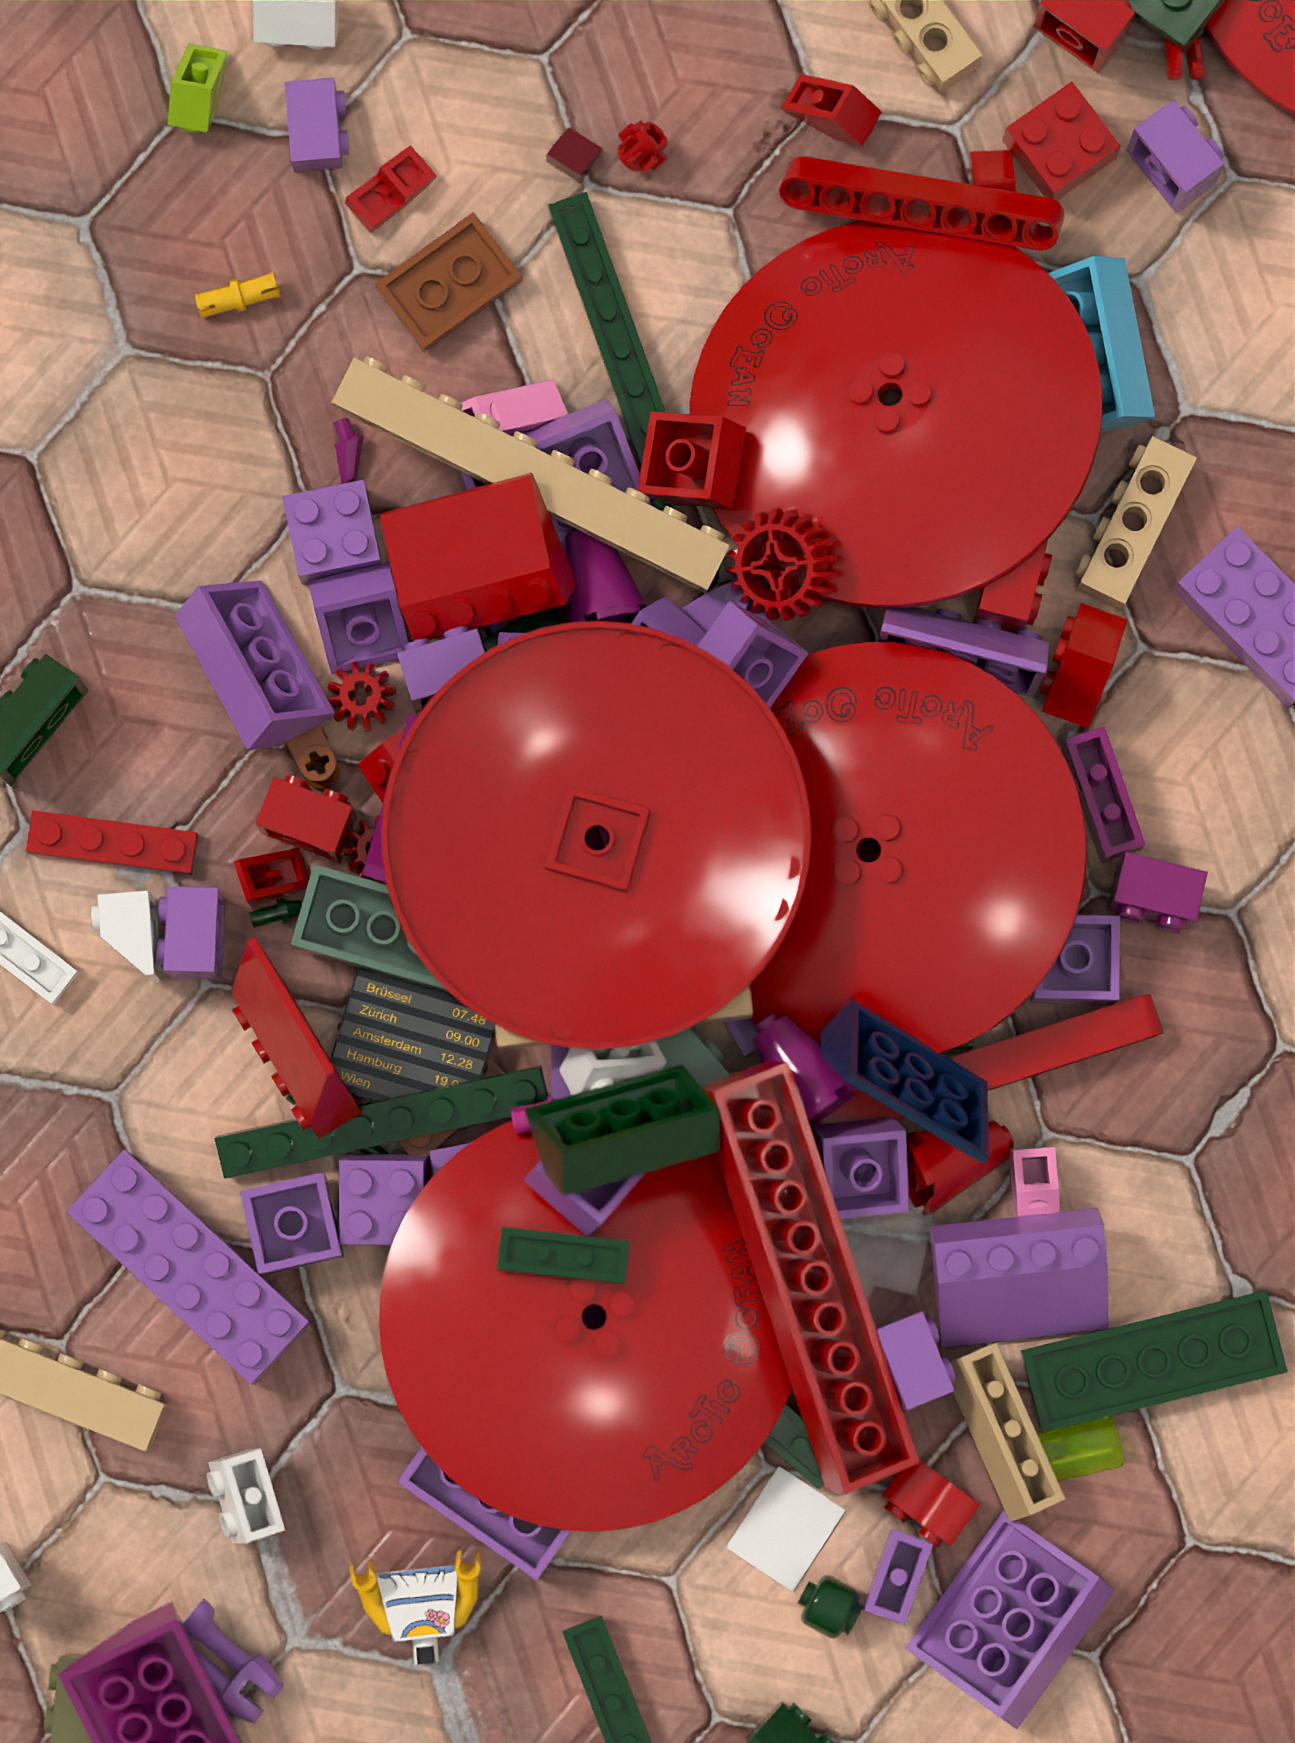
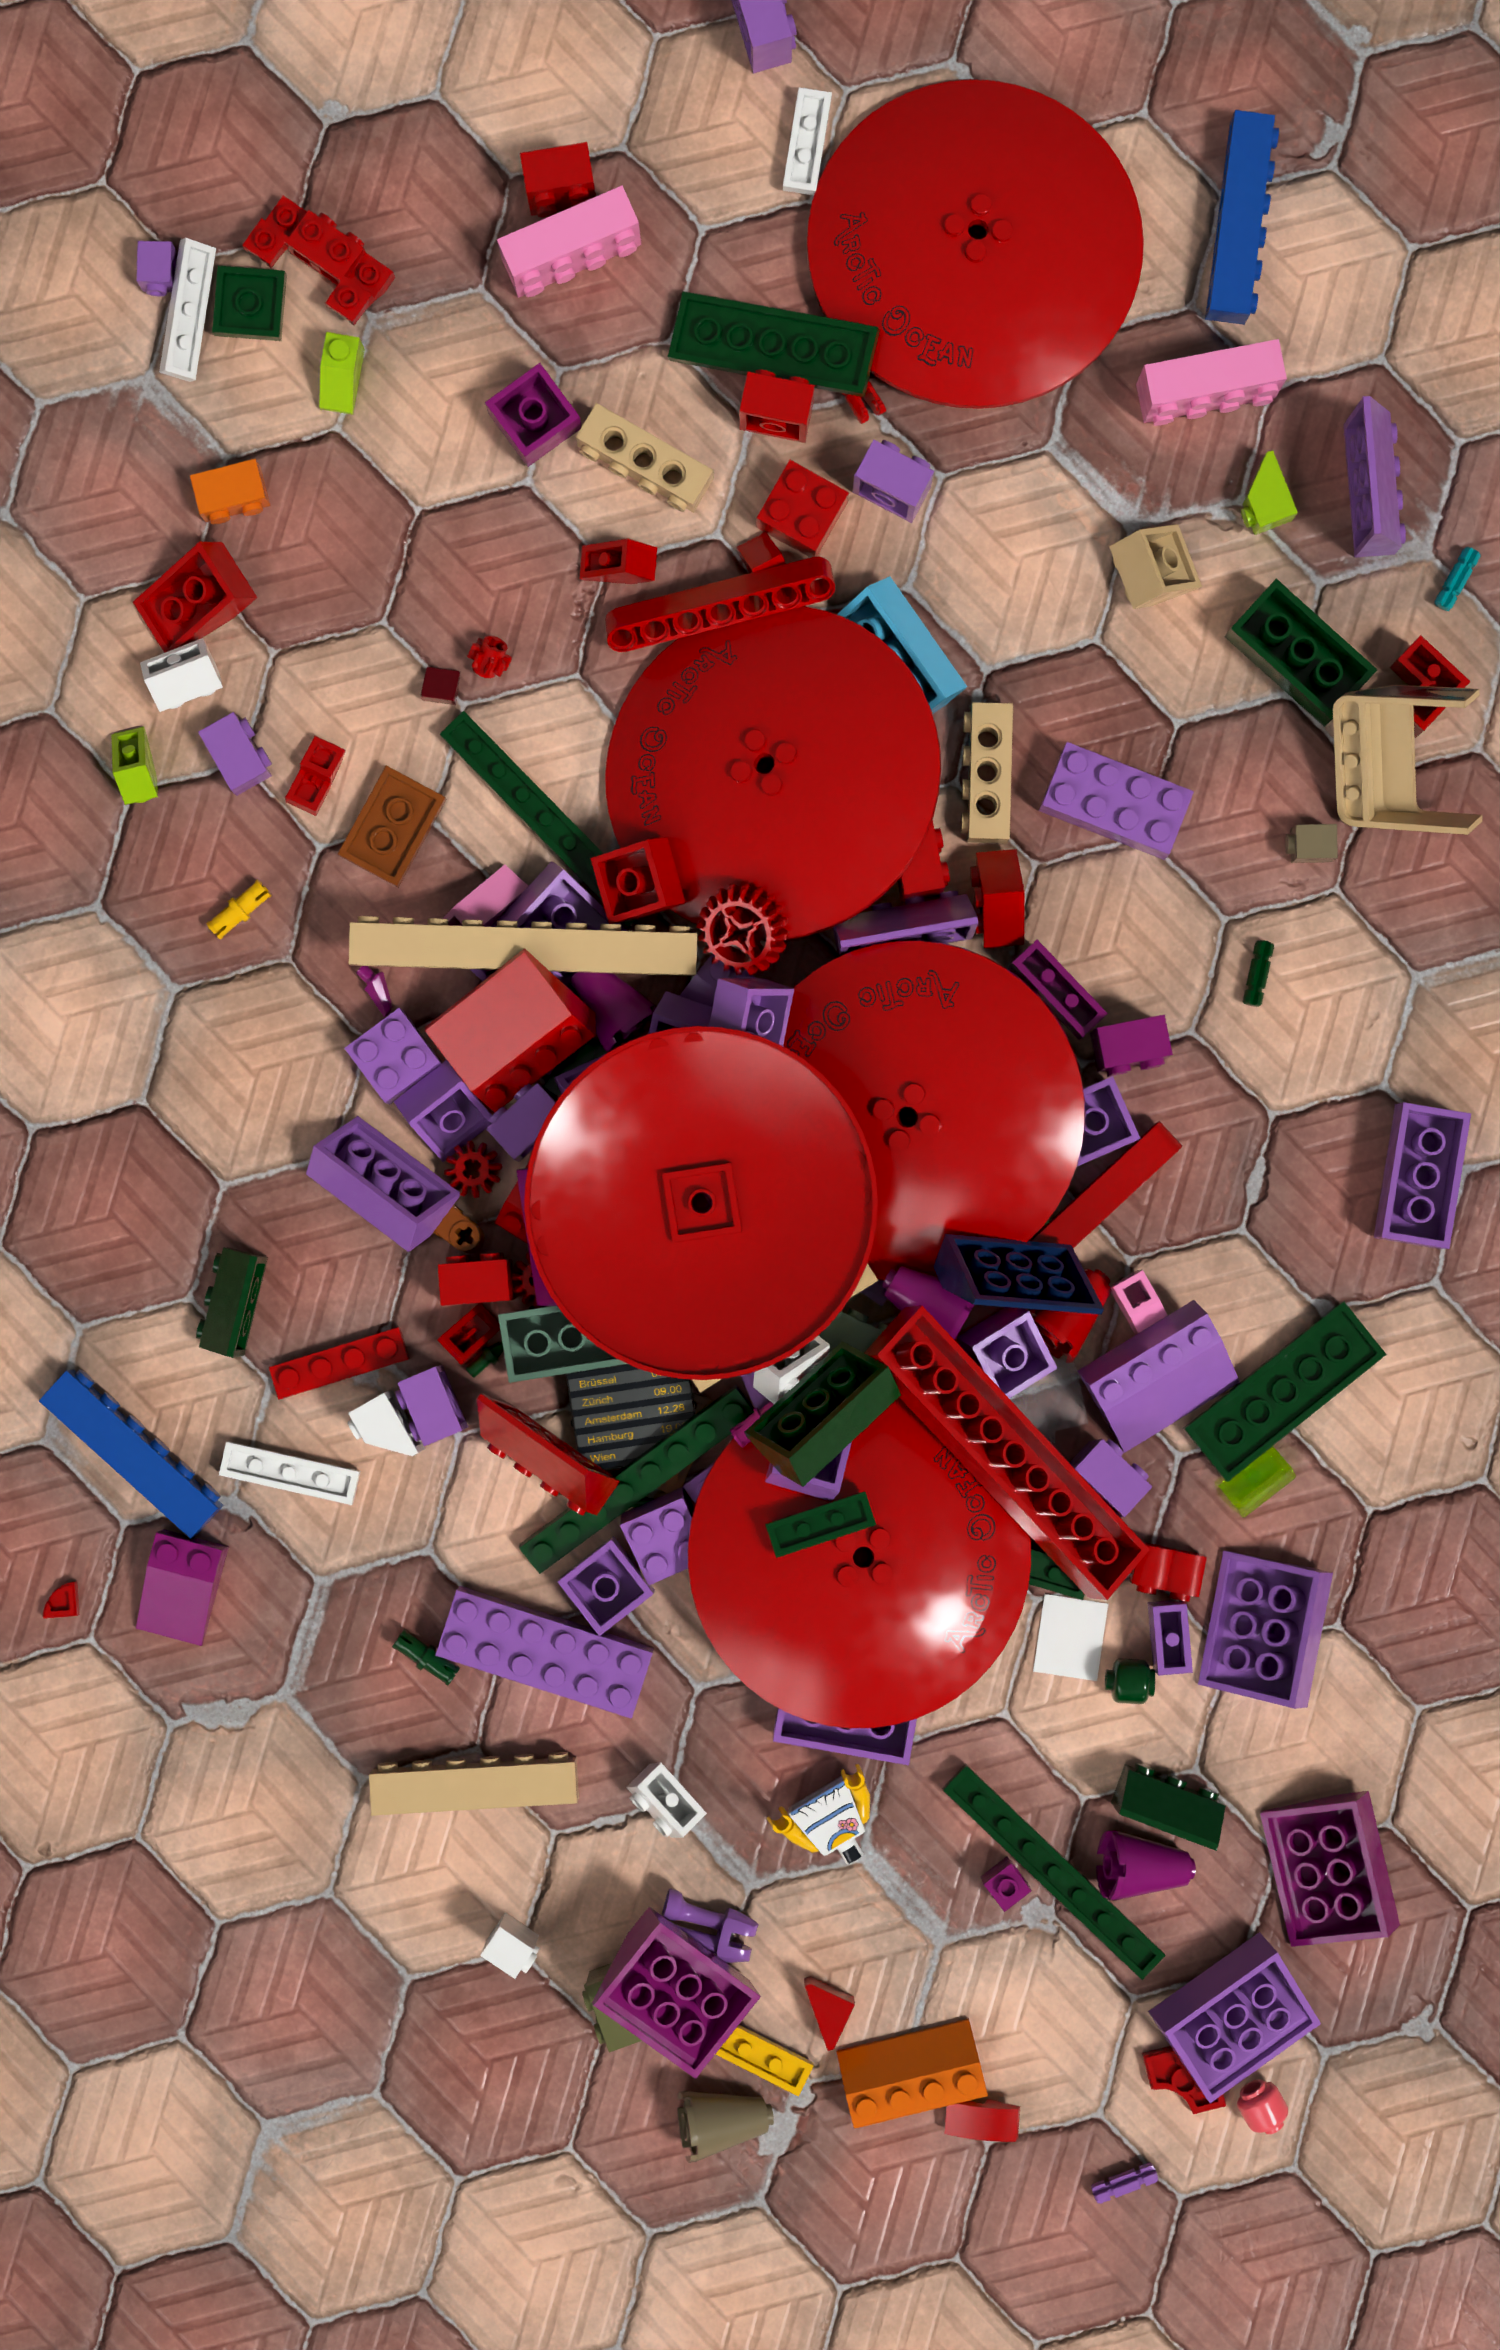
camera: 20 degrees left, 5 degrees up
tan brick [950,1343,1065,1522] -> none
none -> dark green pin [392,1629,460,1686]

